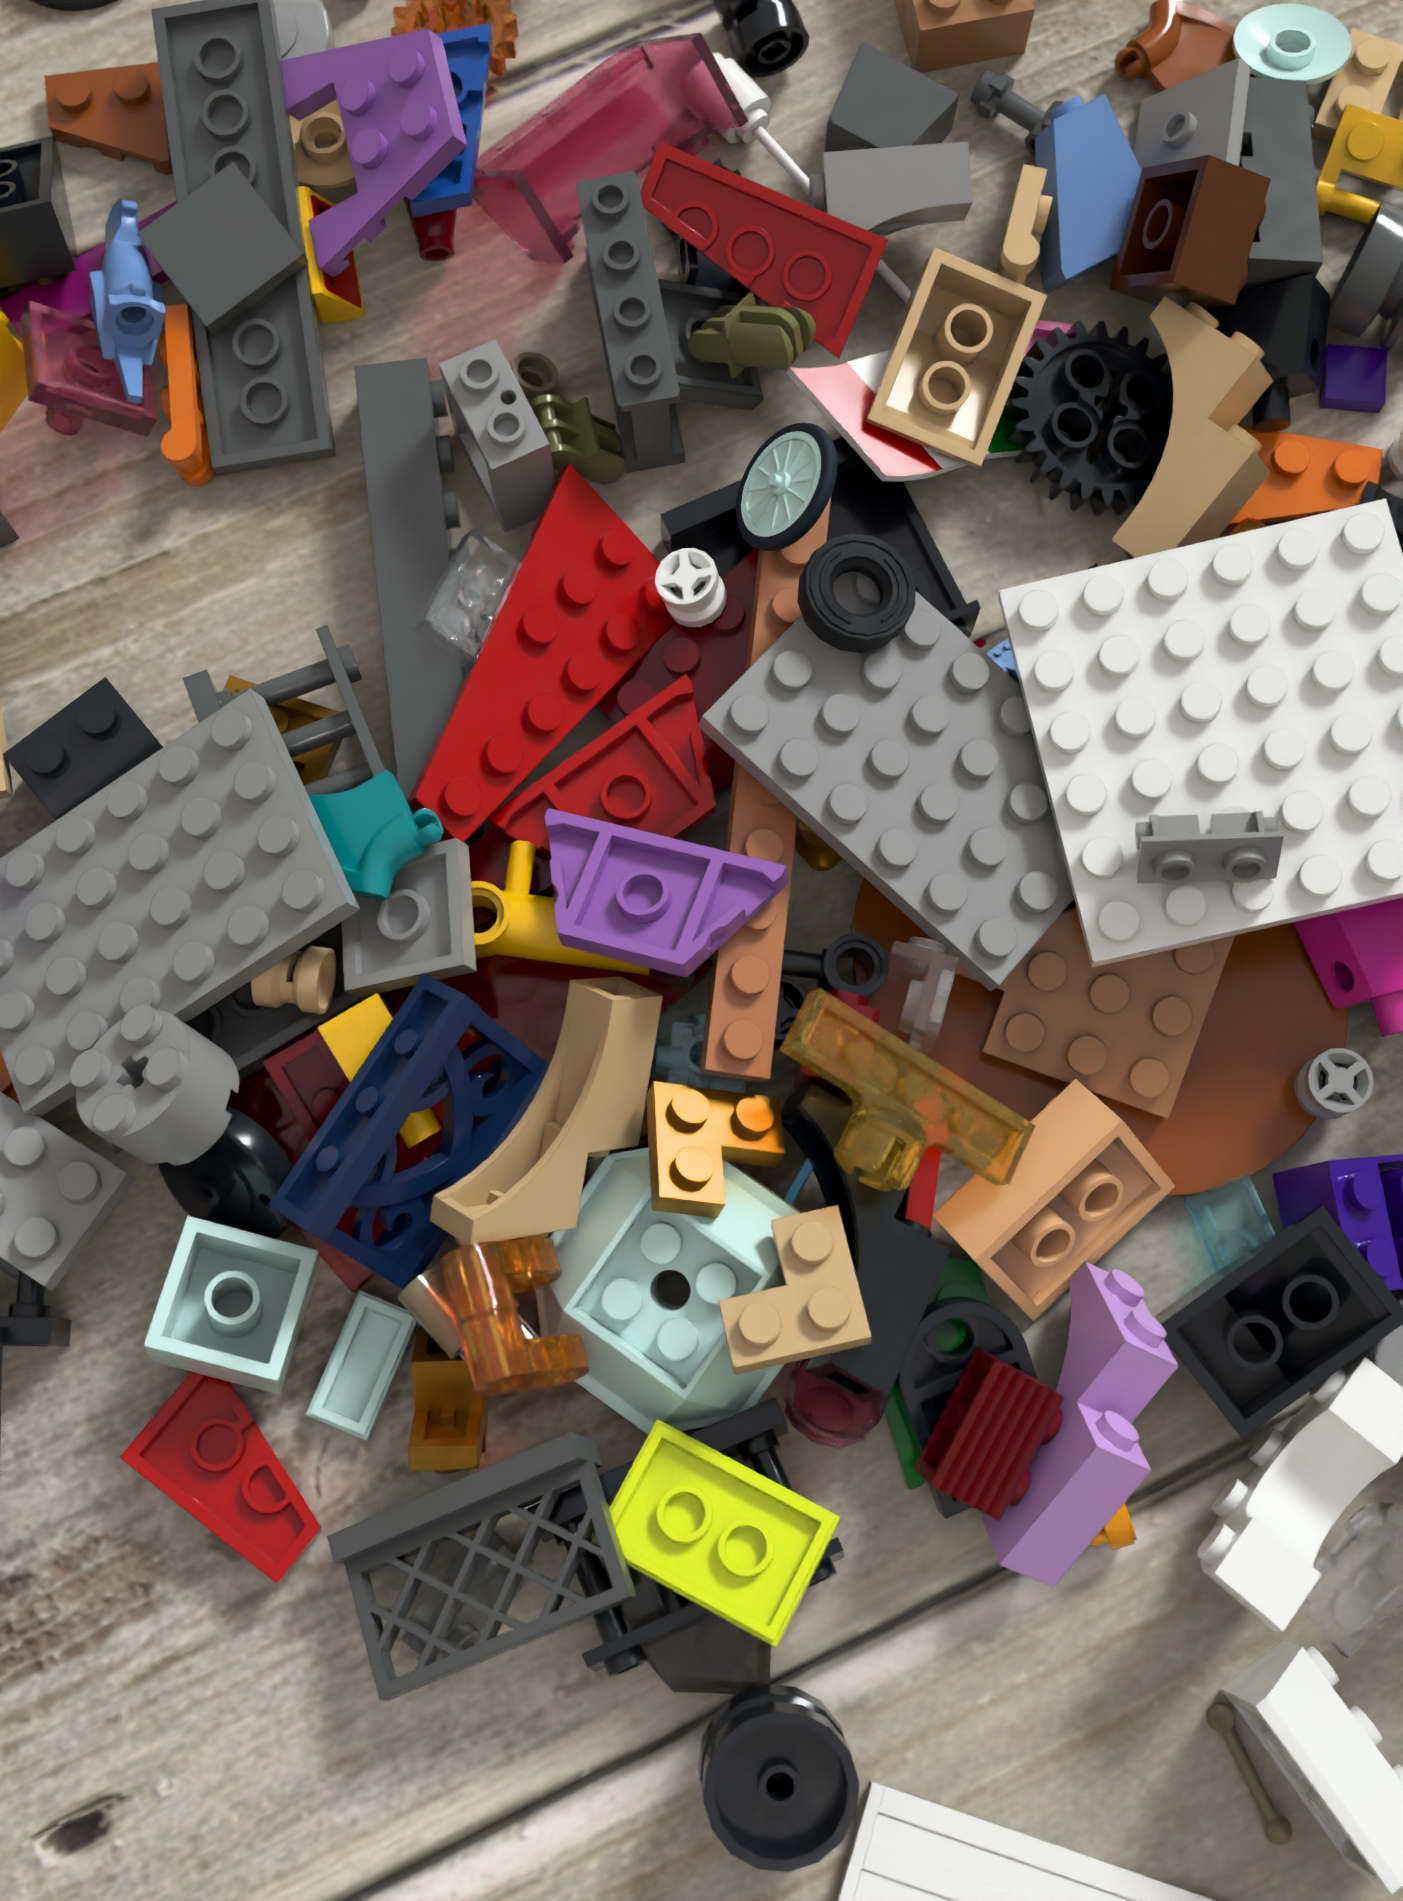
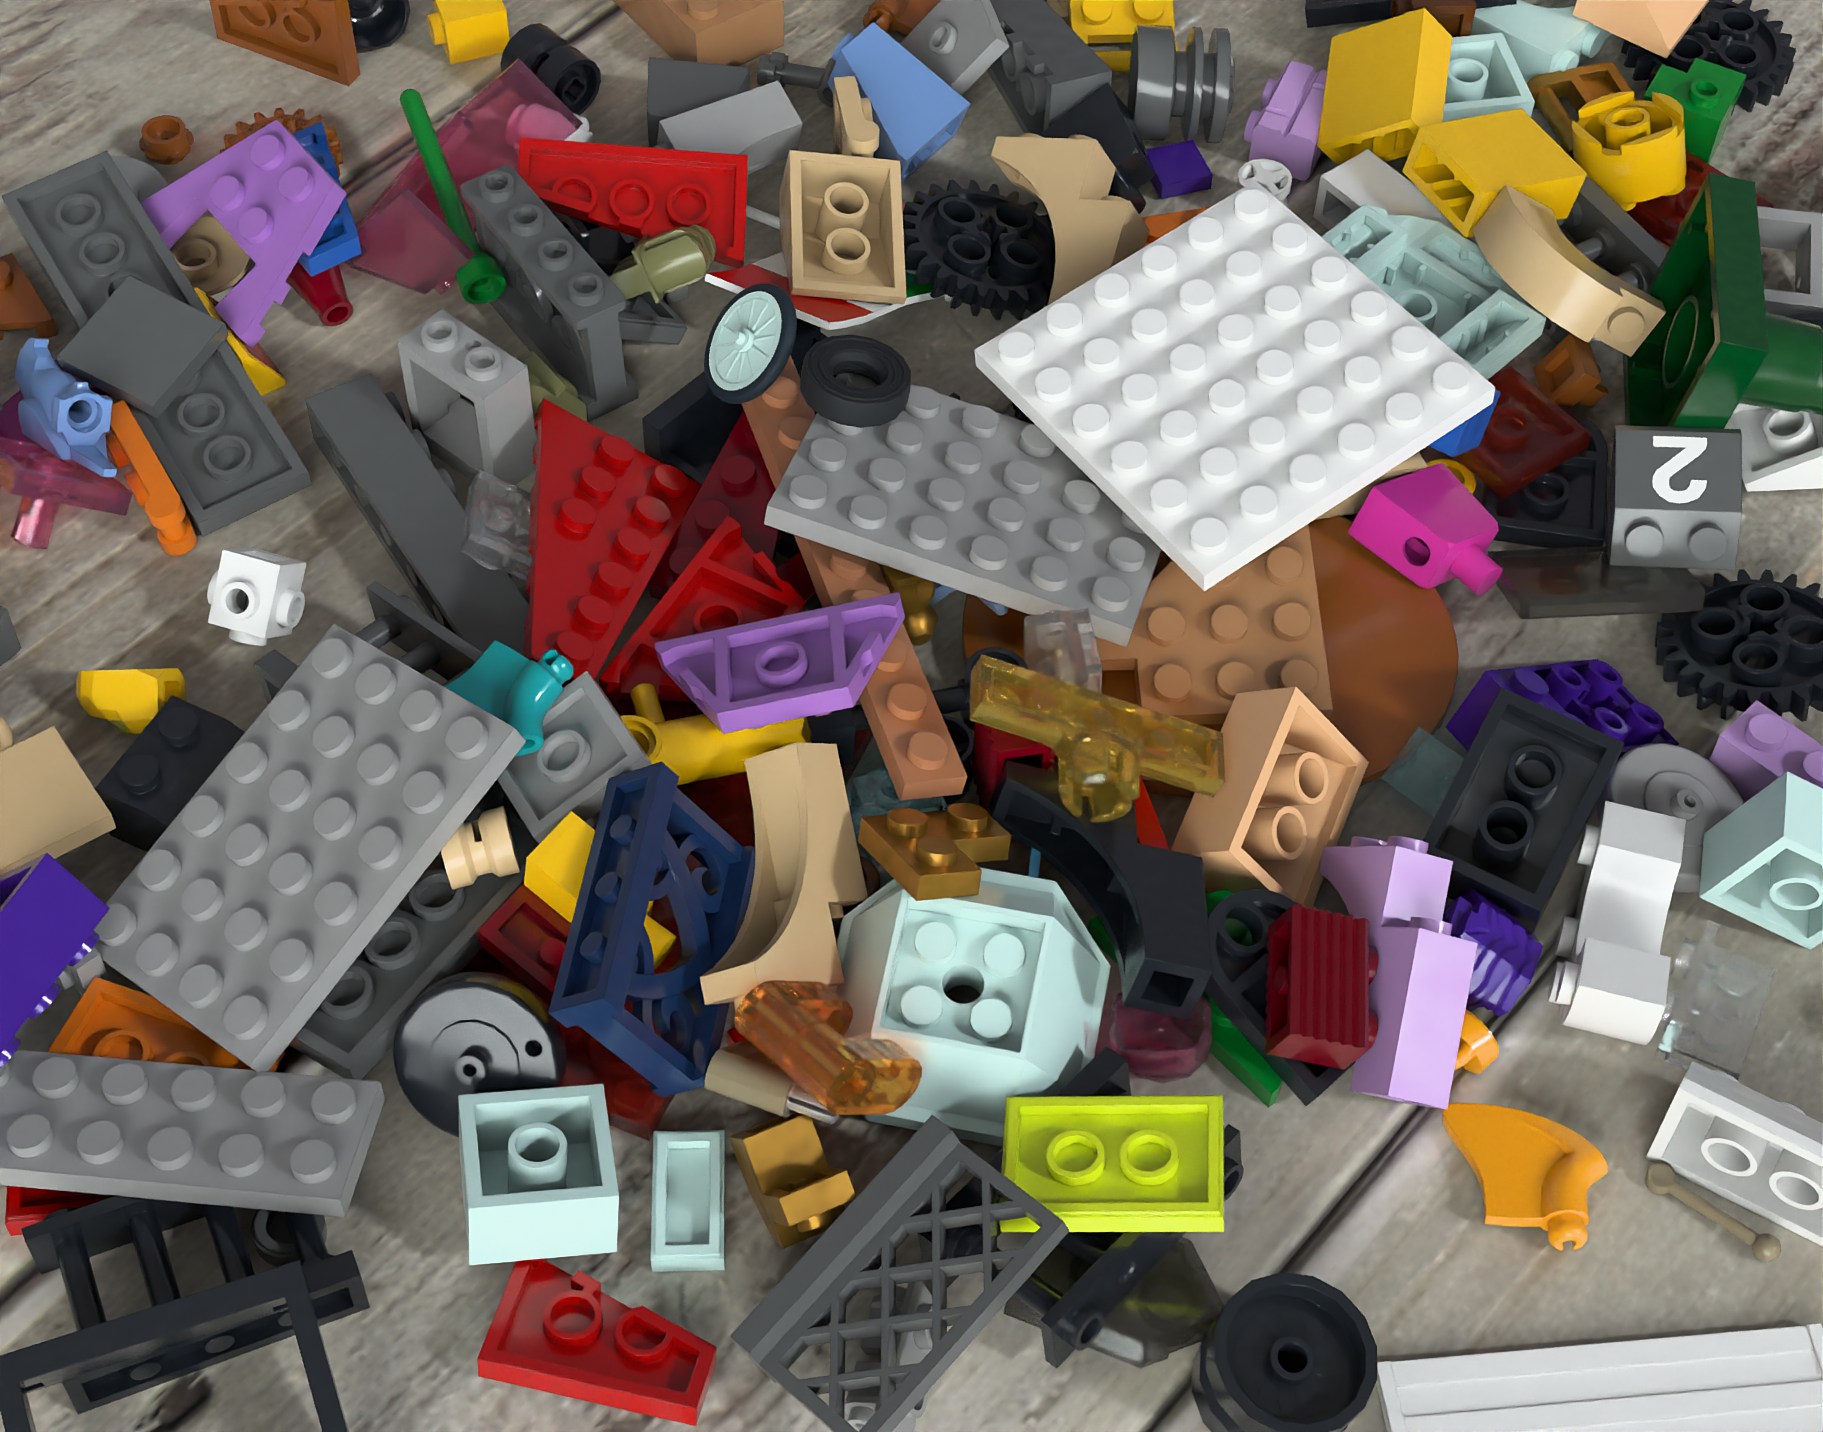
camera: 25 degrees left, 25 degrees down
light grey brick [69,1004,240,1166] -> none
white wheel [655,548,727,627] -> none
tan plate [719,1205,872,1375] -> none
reddish brown brick [1109,155,1271,309] -> none
light grey hinge [1135,811,1284,885] -> none
light grey wheel [1294,1048,1374,1120] -> none
none -> yellow rock [76,668,187,734]
none -> white brick [207,547,307,646]
none -> green piece [400,89,506,304]
none -> dark purple hair [1442,888,1543,1017]
none -> light orange arm [1442,1103,1608,1251]

